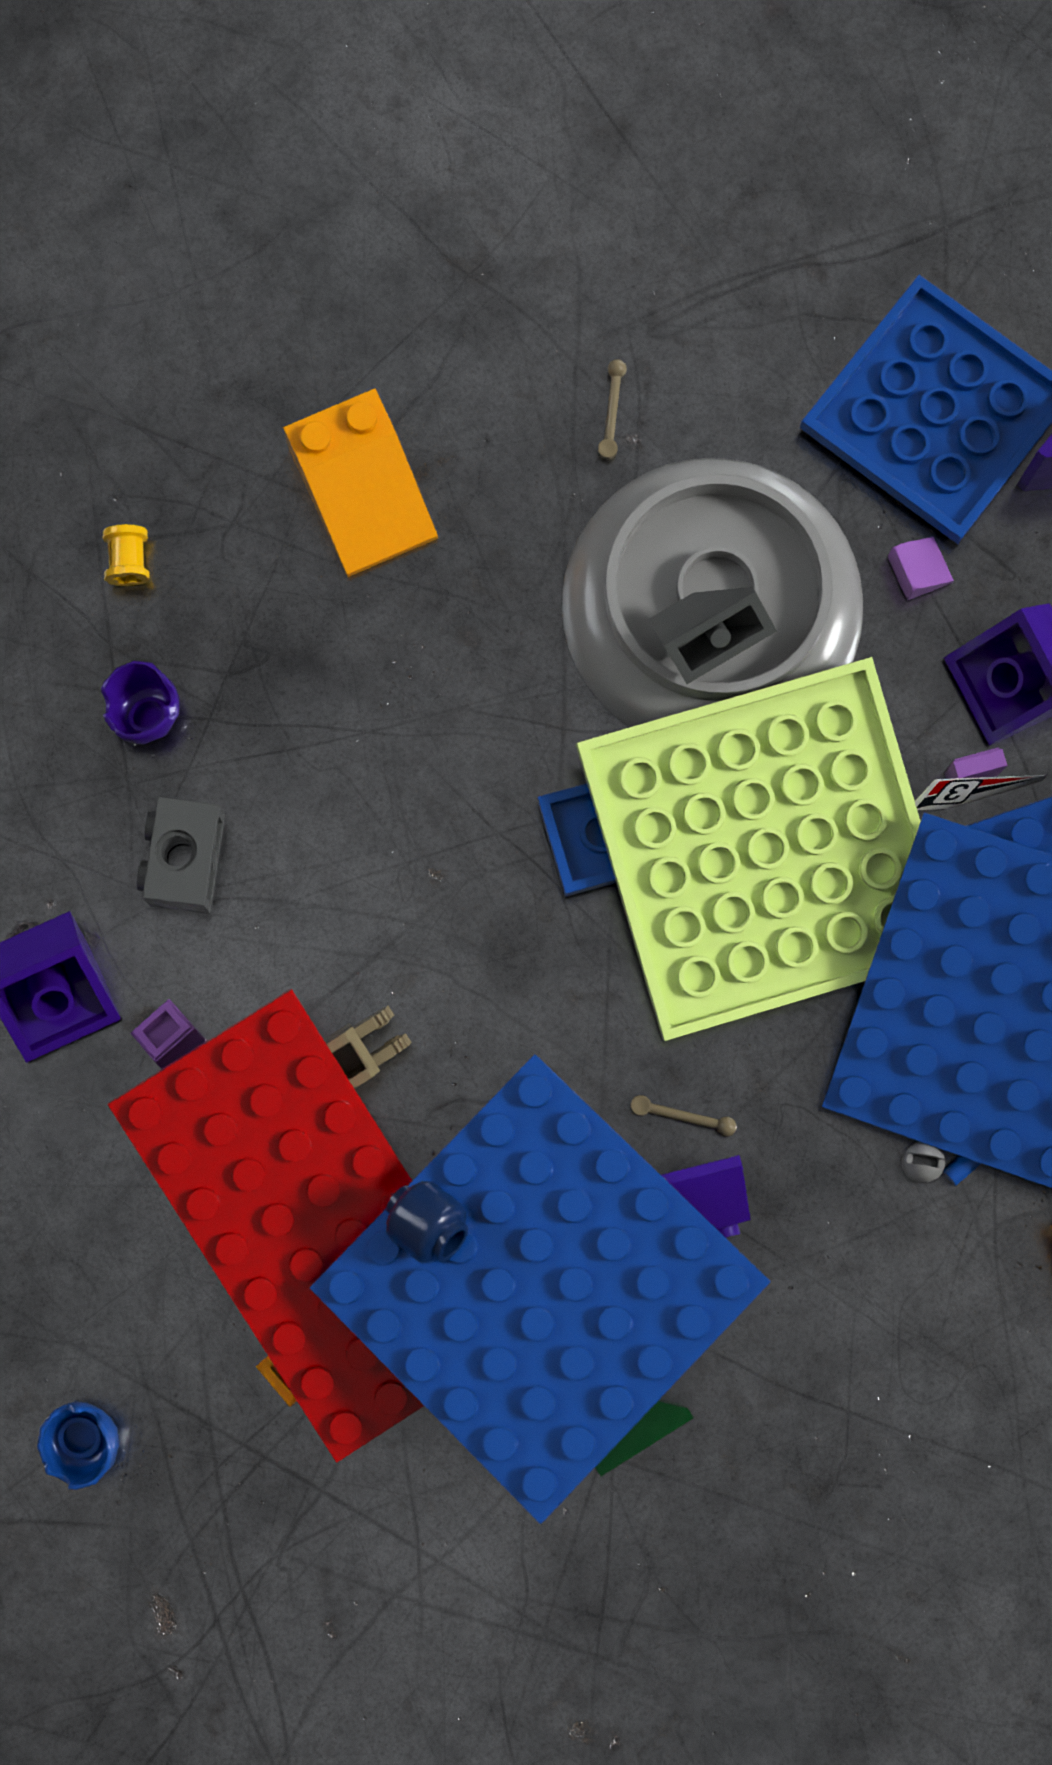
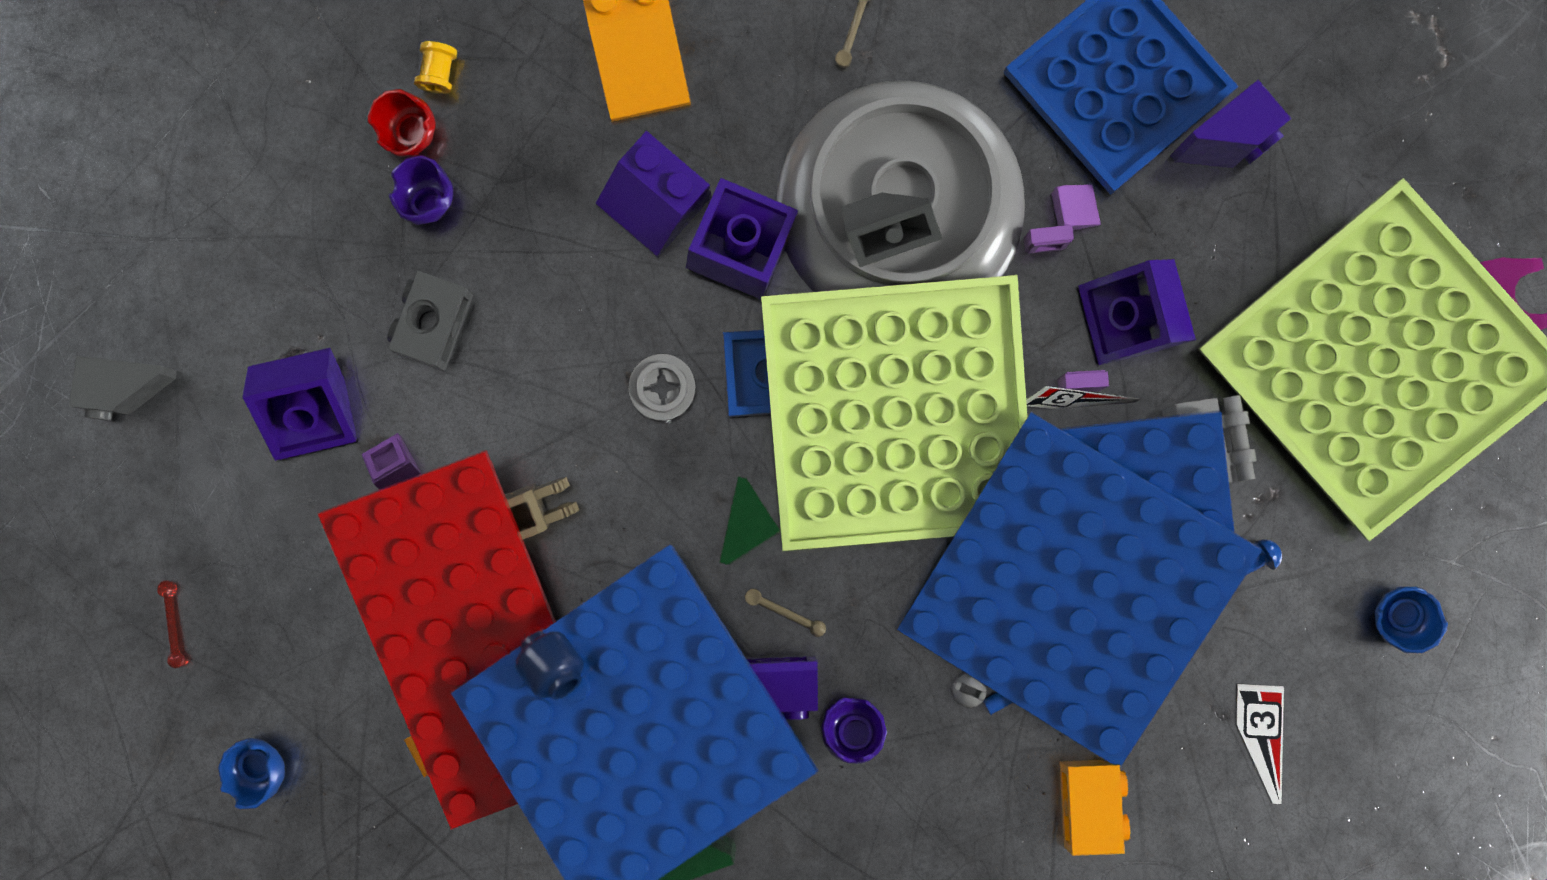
camera: 15 degrees right, 5 degrees up
none -> red hair [367,89,436,157]
none -> dark purple slope [596,131,712,258]
none -> light grey gear [629,354,696,421]
none -> dark purple slope [686,178,798,299]
none -> dark green slope [719,477,780,565]
none -> dark purple hair [821,697,887,764]
none -> medium lavender tile [1023,225,1074,254]

